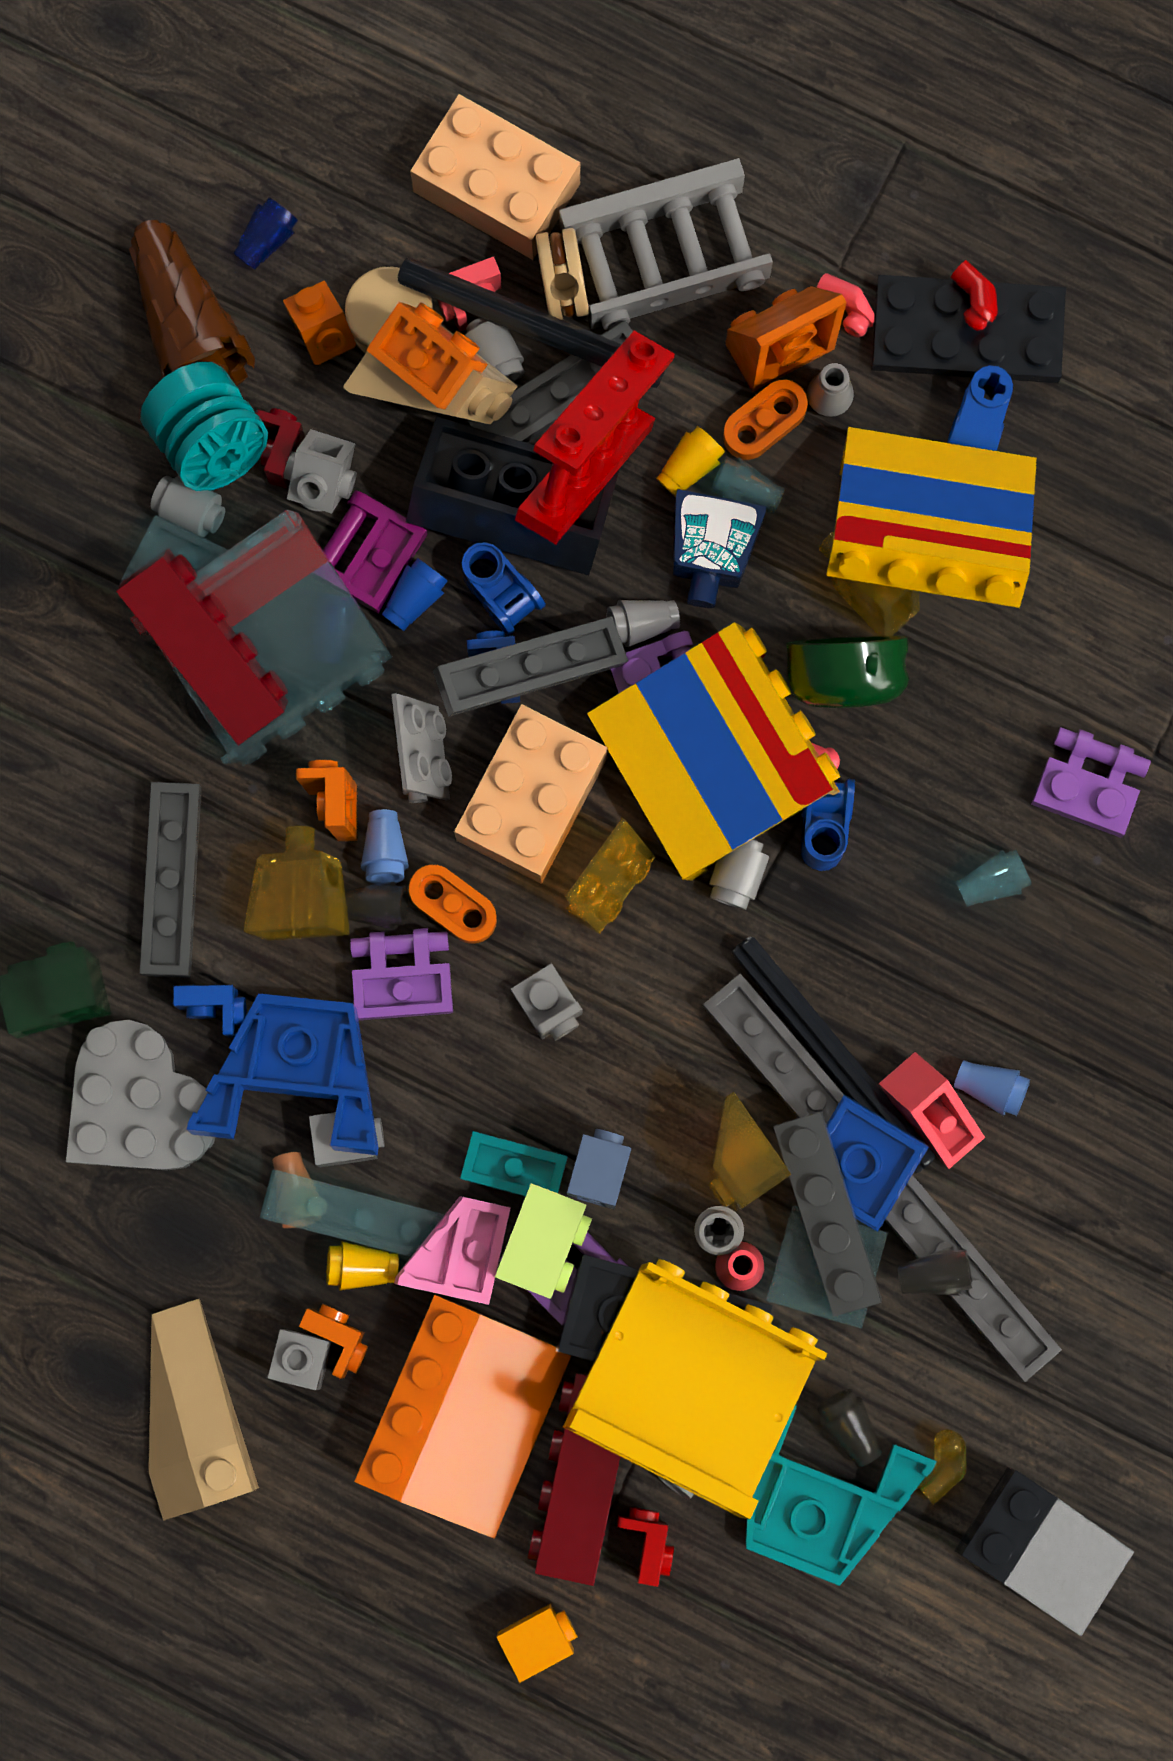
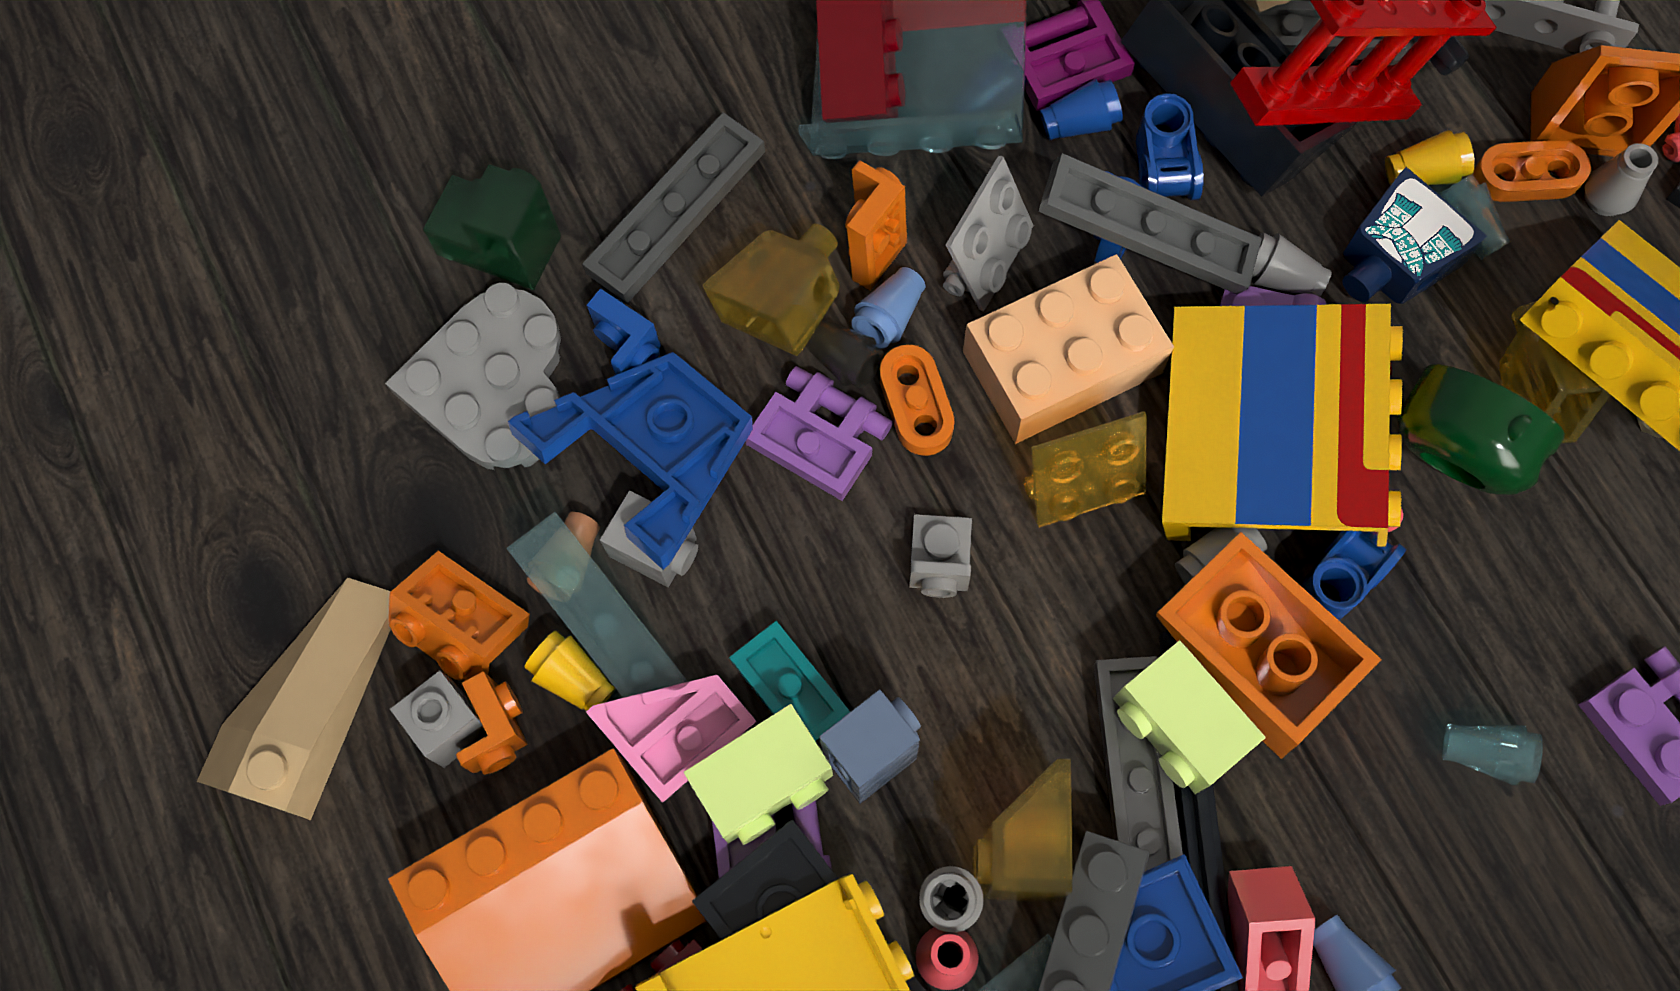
camera: 40 degrees right, 10 degrees down
none -> orange bracket [389,551,530,681]
none -> yellowish green brick [1113,640,1266,794]
none -> orange slope [1156,532,1382,759]

